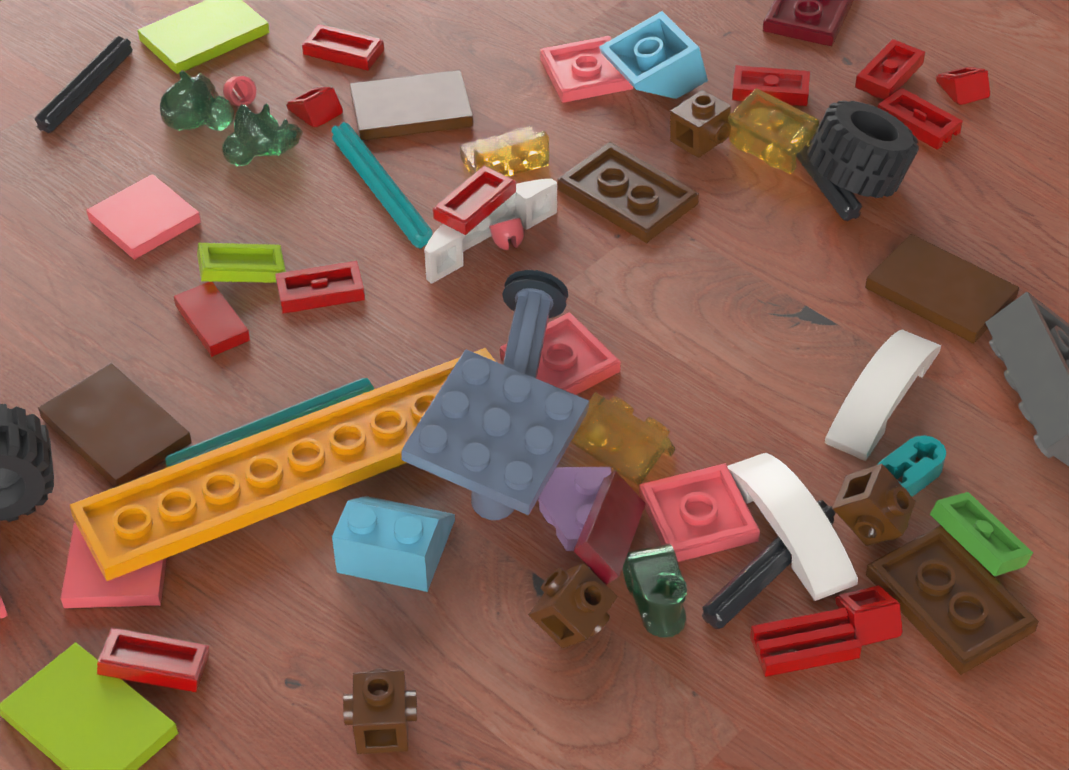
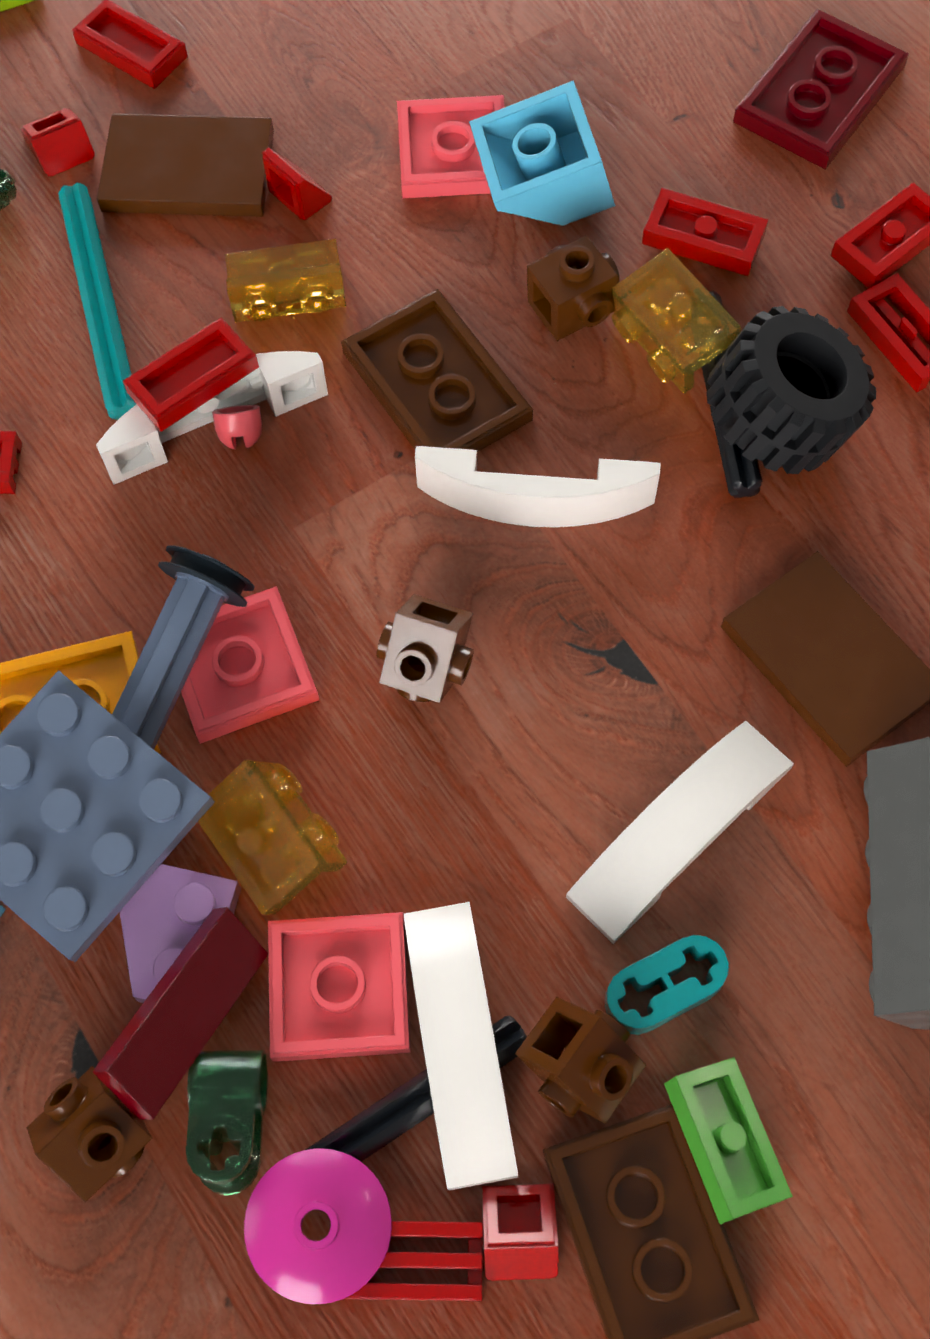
camera: 15 degrees right, 20 degrees up
none -> dark pink dish [244,1148,392,1304]
none -> red slope [262,148,332,221]
none -> brick [376,594,474,703]
none -> white slope [415,446,661,527]

